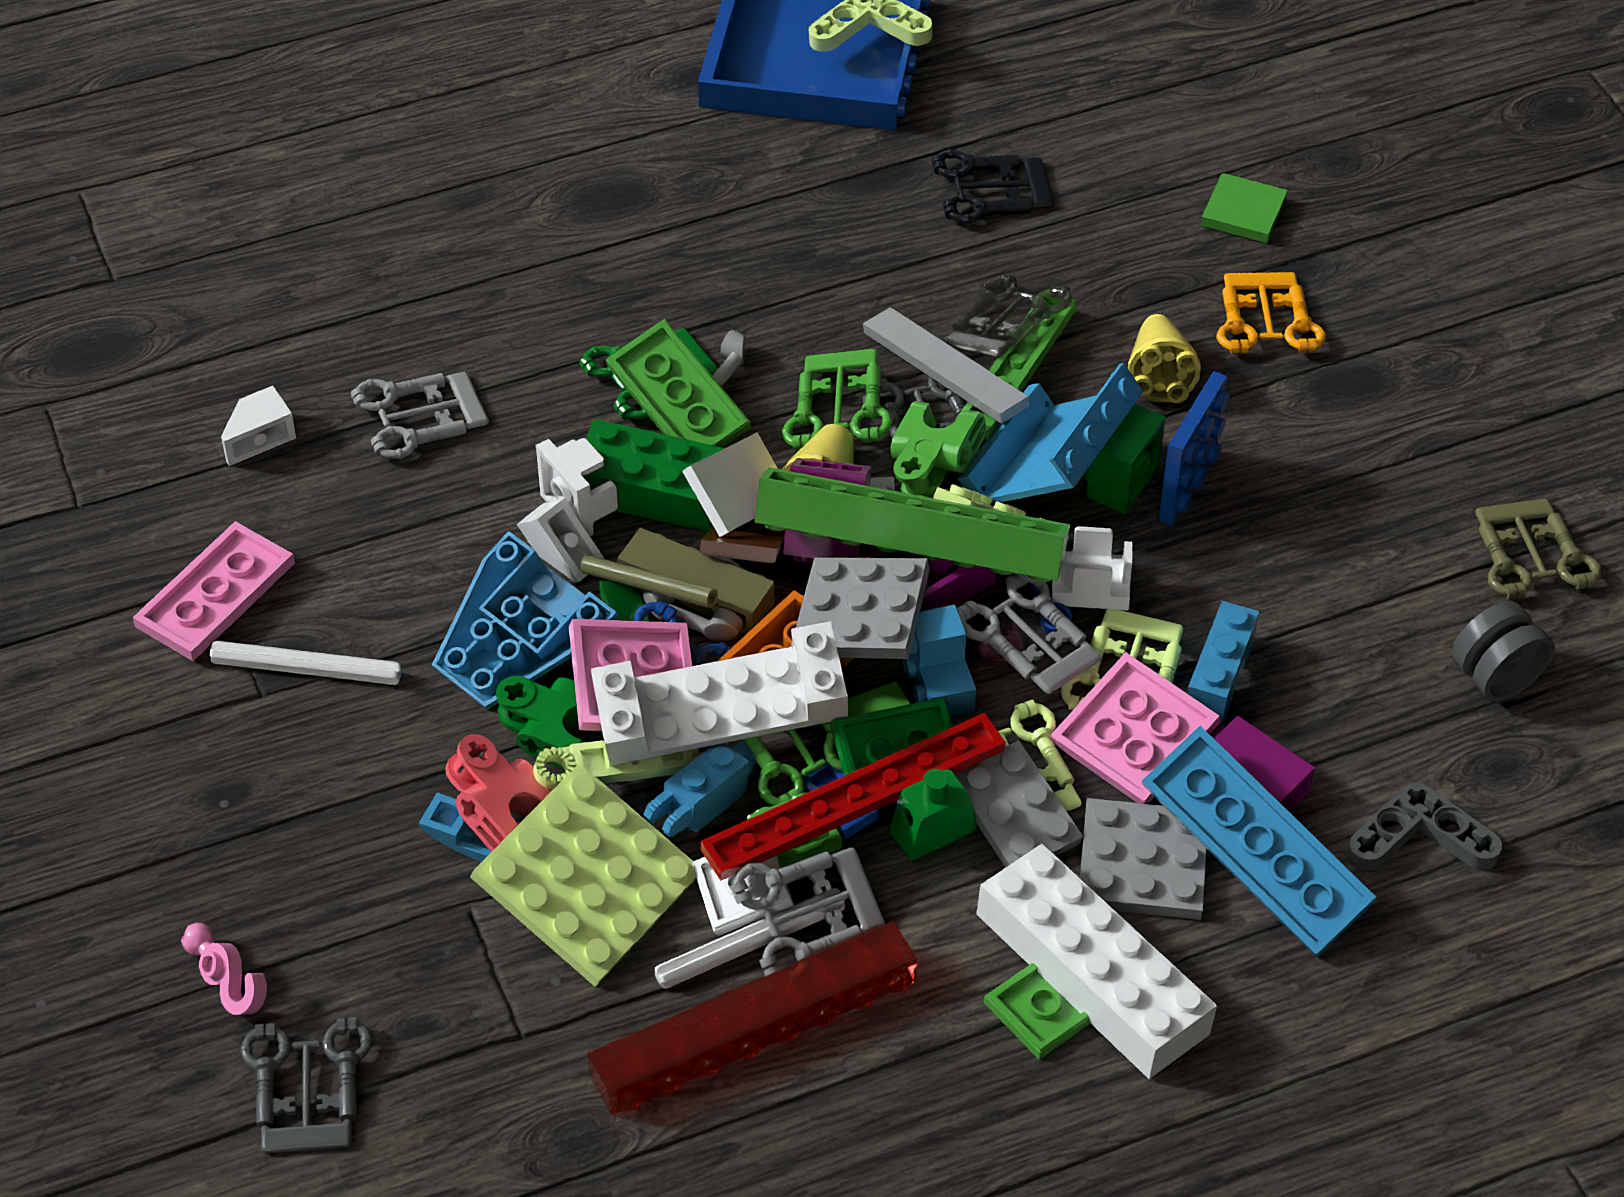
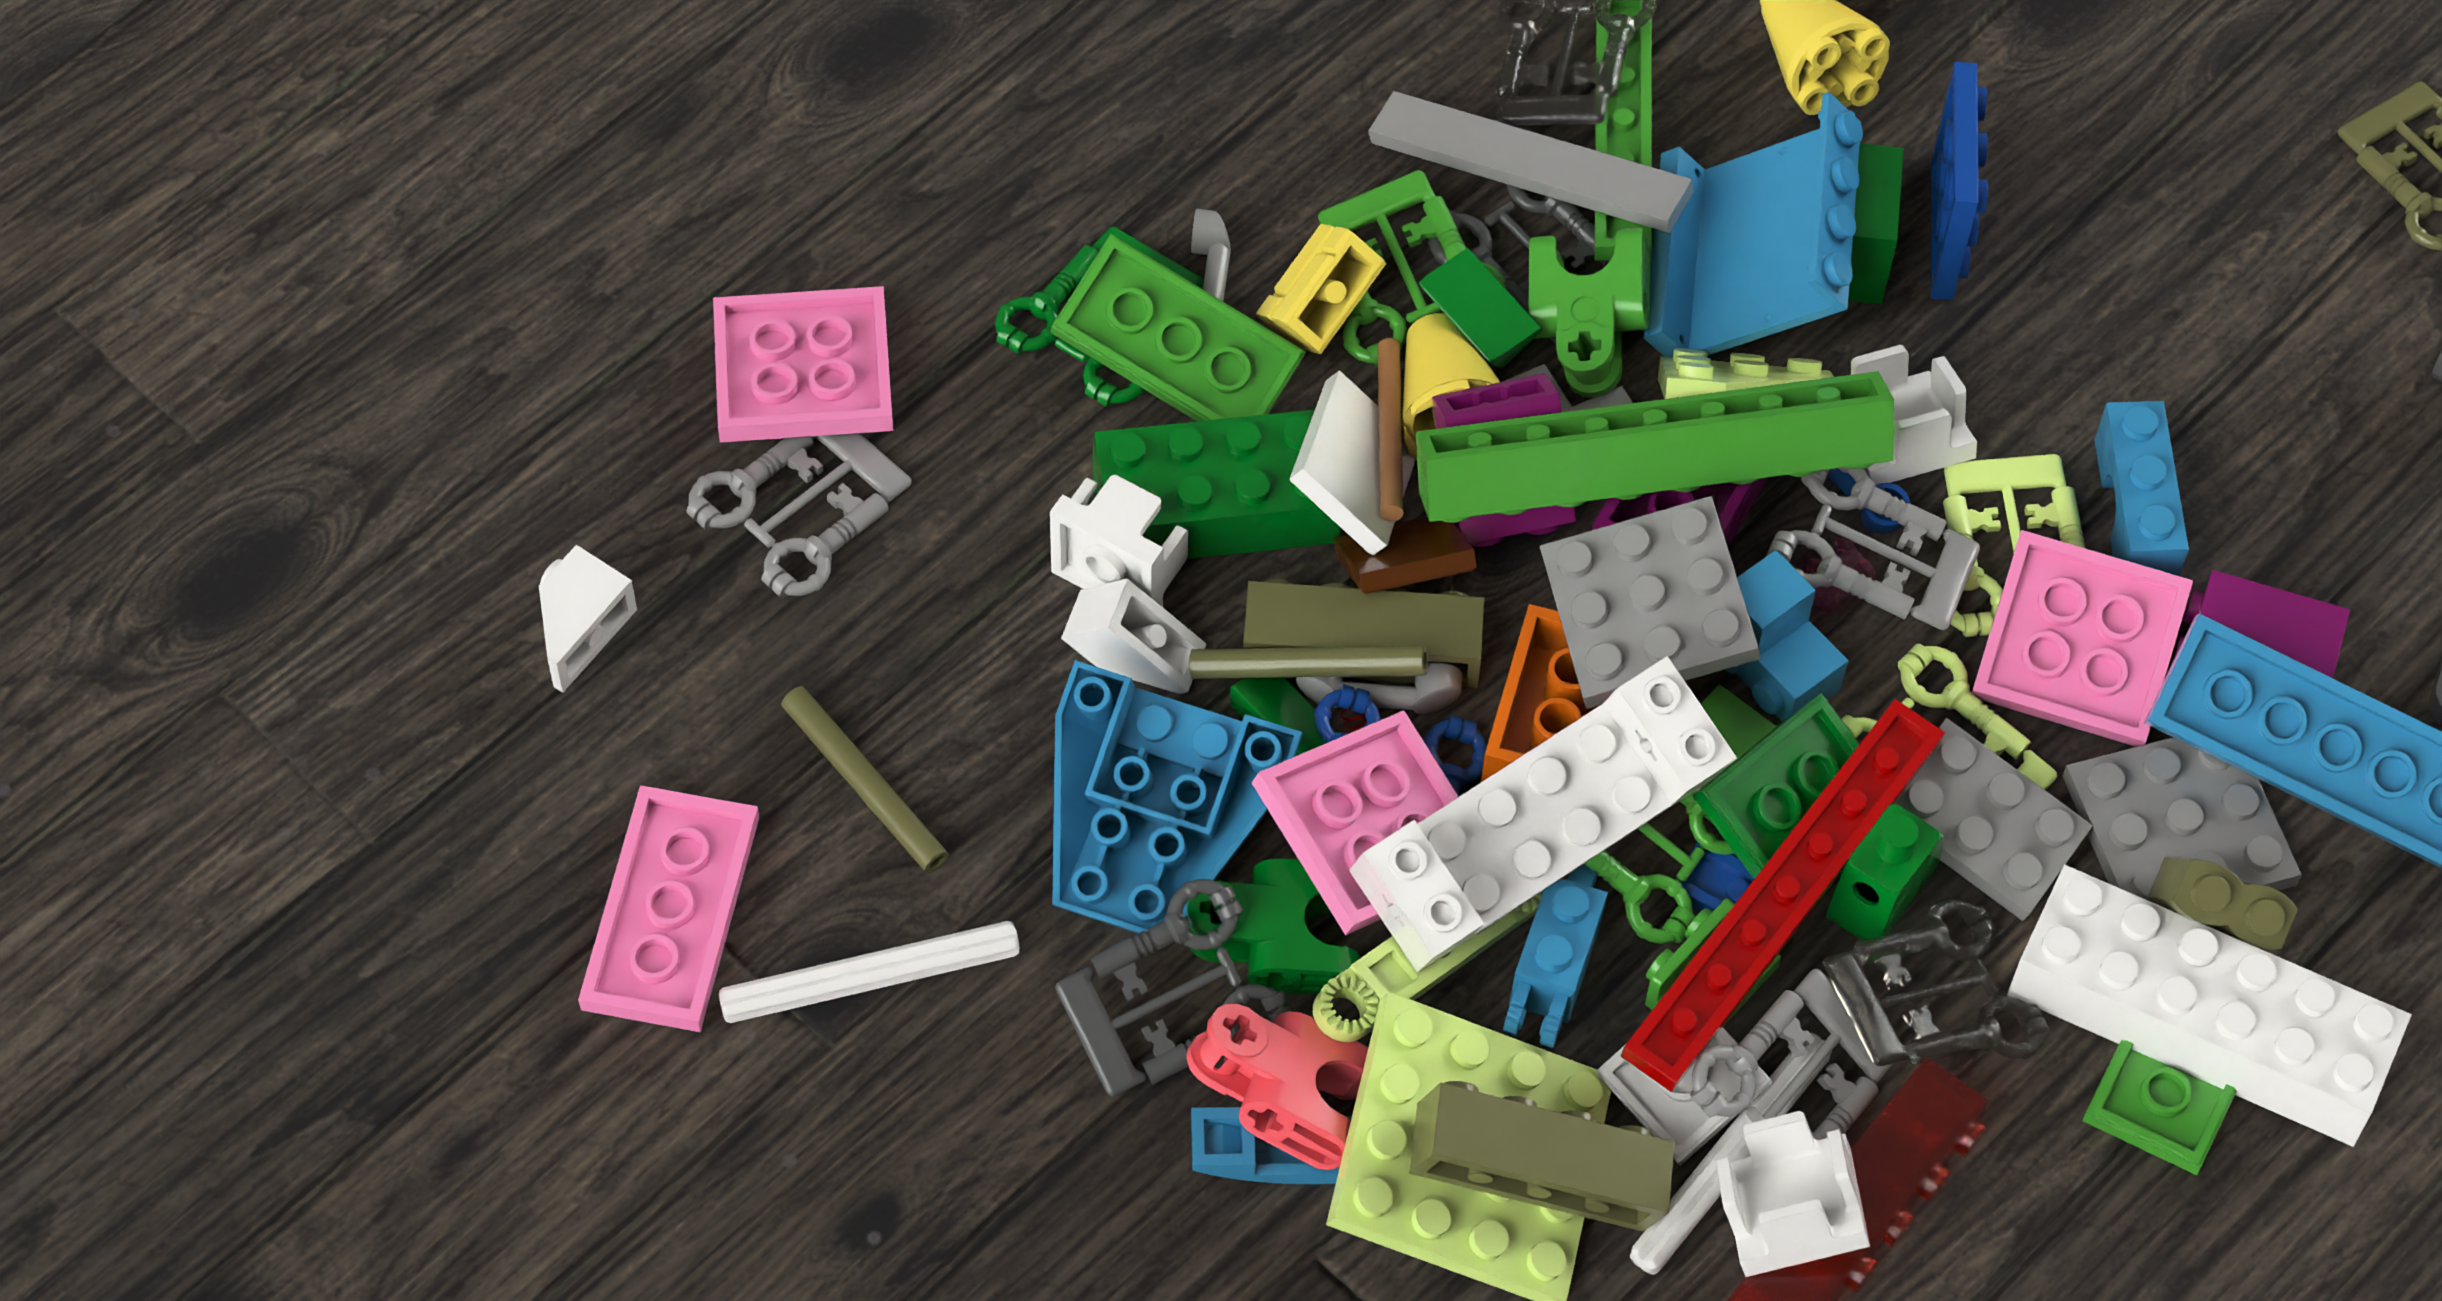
camera: 25 degrees left, 10 degrees up
none -> bright pink plate [713,286,893,443]
none -> olive piece [781,686,949,874]
none -> dark grey piece [1055,879,1293,1097]
none -> light yellow brick [1256,224,1387,354]
none -> medium nougat bar [1377,338,1404,521]
none -> olive brick [1409,1081,1675,1232]
none -> green slope [1418,248,1543,369]
none -> white panel [1715,1111,1870,1277]
none -> clear smoke piece [1823,898,2050,1066]
none -> olive brick [2148,856,2298,950]

